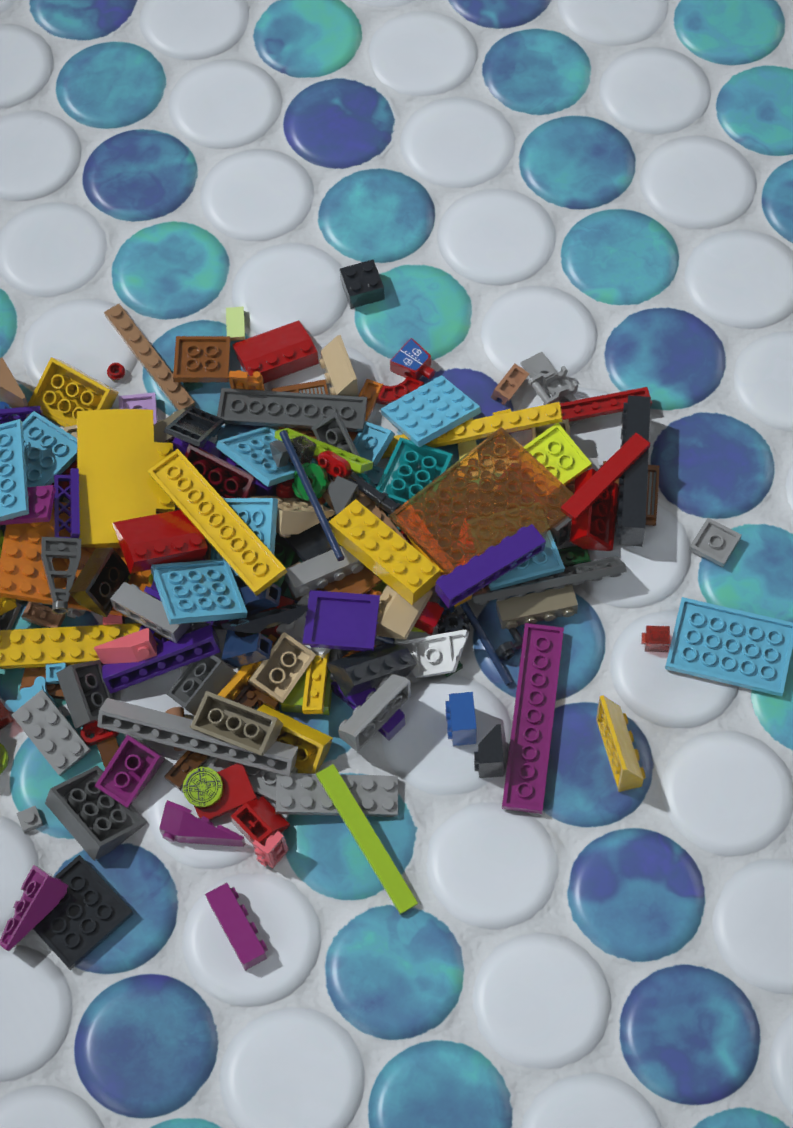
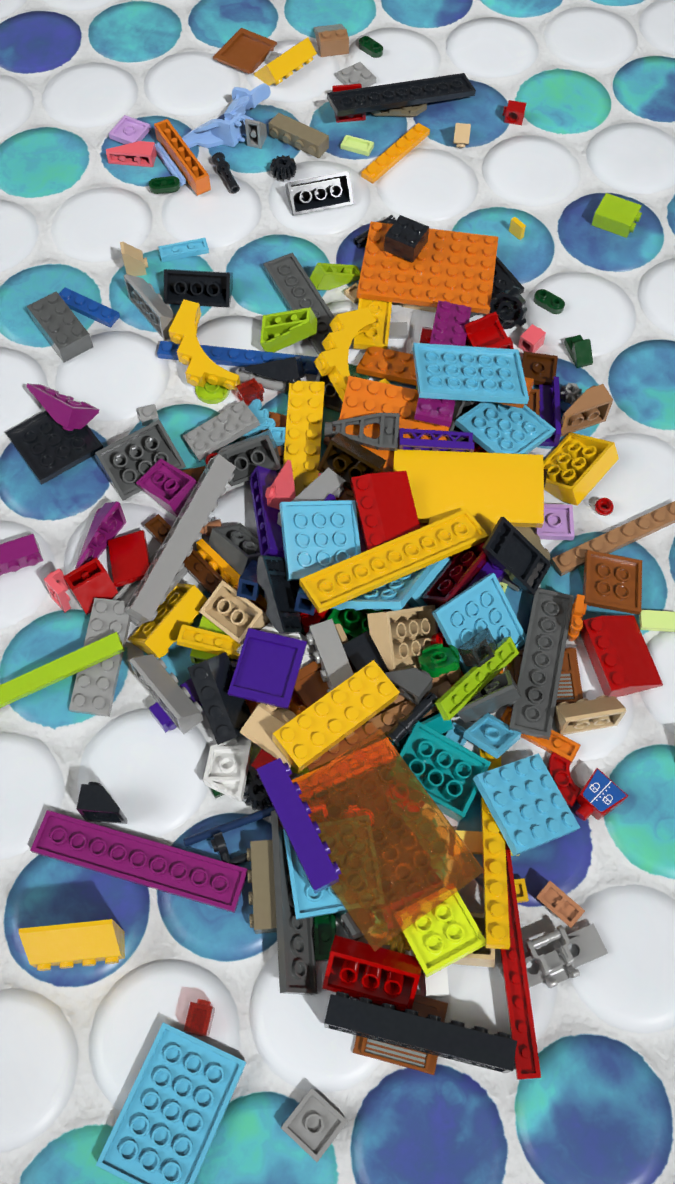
camera: 95 degrees right, 0 degrees up
lime tile [183,767,223,808] -> none
dark tan slope [190,691,283,756] -> none
dark grey slope [270,440,290,468] -> none
dark blue piece [279,430,345,561] -> none
red plate [318,450,351,478] -> none
blue brick [445,692,477,746] -> none
red tile [561,433,651,521] -> none

